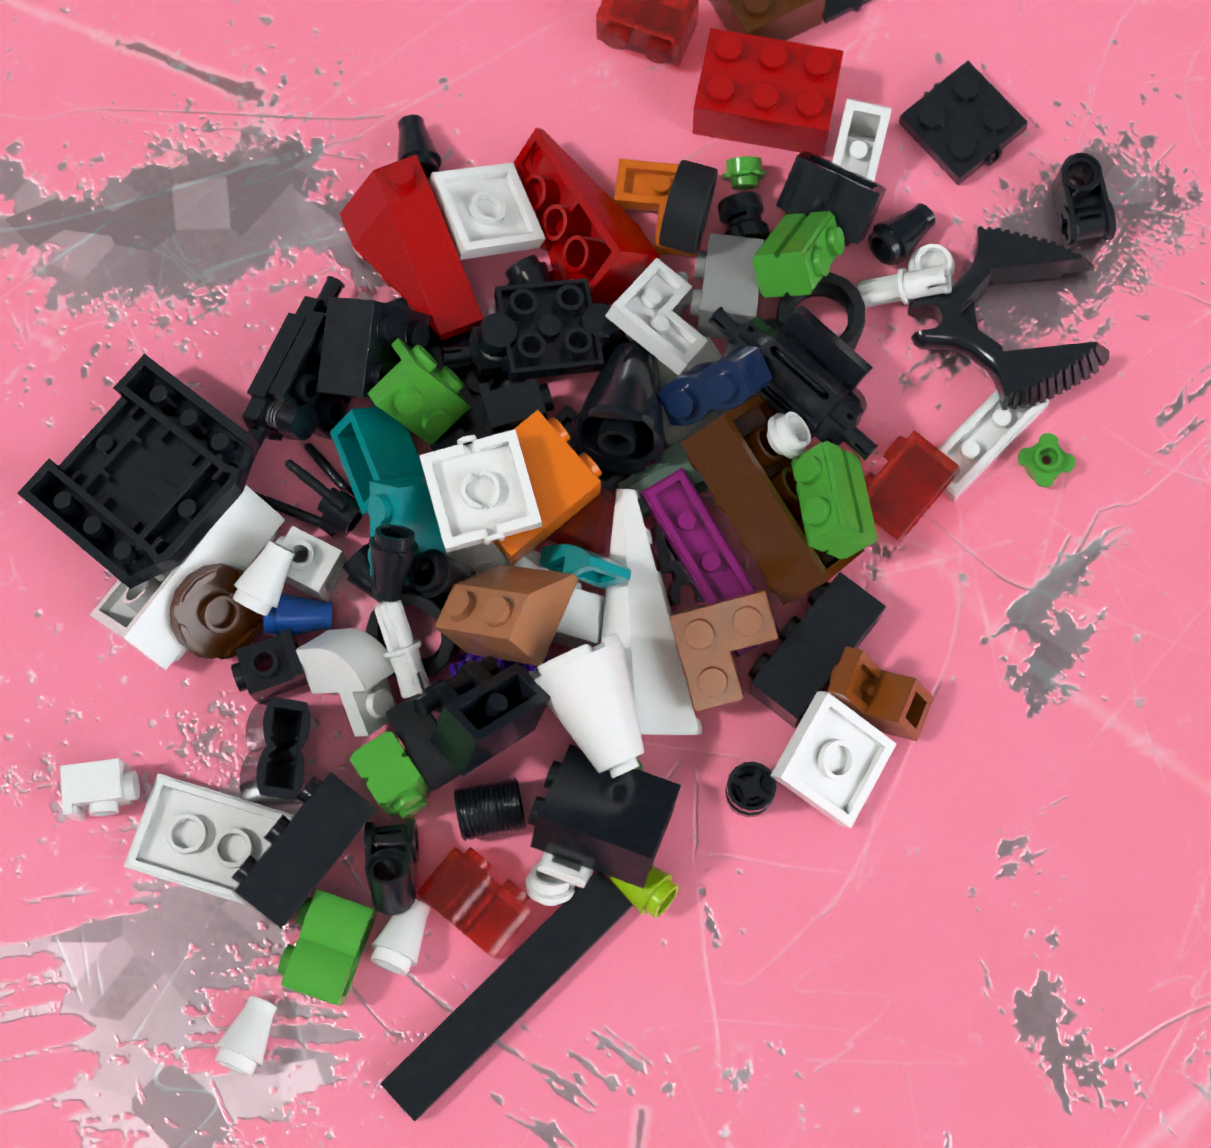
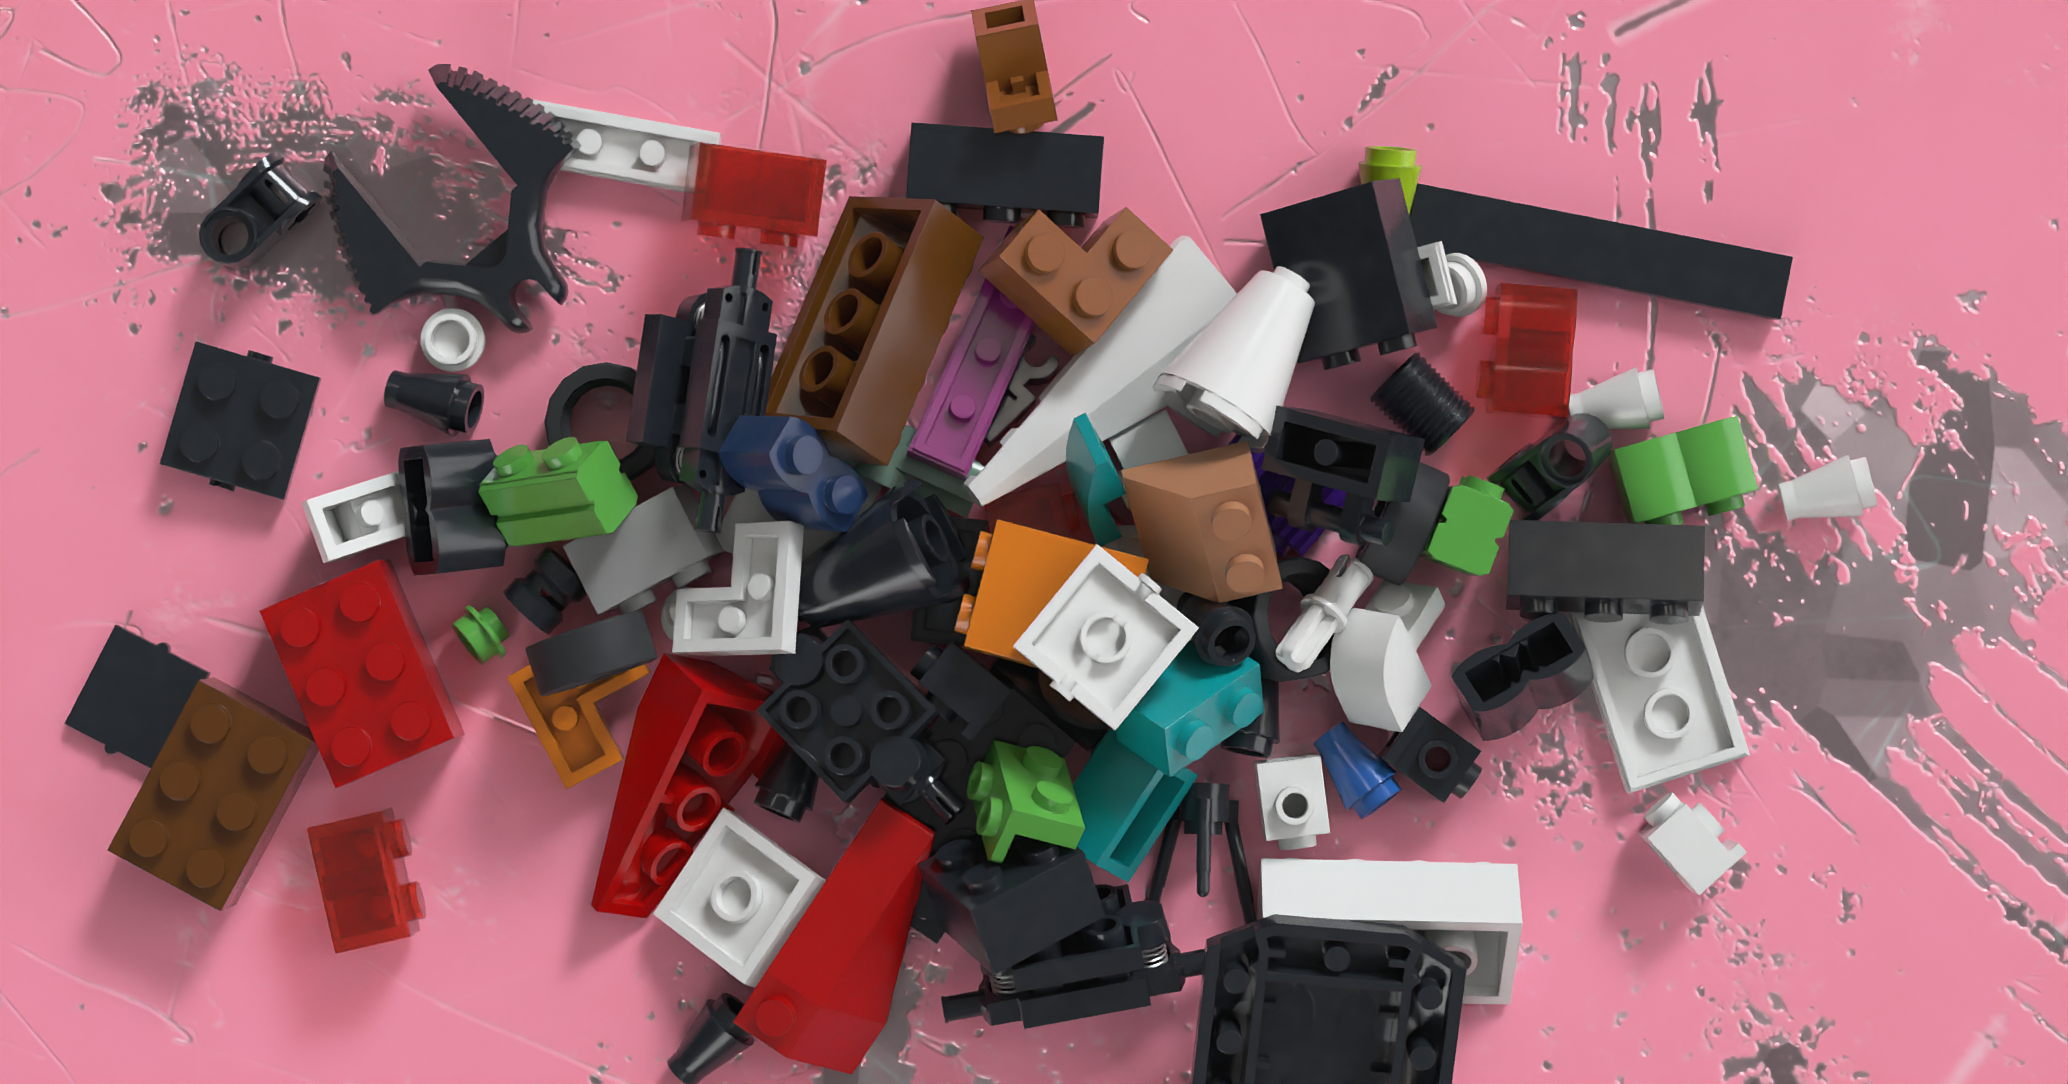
camera: 130 degrees left, 15 degrees up
reddish brown tile [170,563,263,660] -> none
white cone [232,540,295,616] -> none
black cone [369,524,419,602] -> none
black wheel [725,761,777,818] -> none
white plate [767,411,811,459] -> none
white plate [770,691,897,828] -> none
bright green brick [791,441,878,559] -> none
white axle [857,263,952,307] -> none
bright green plate [1018,433,1075,488] -> none

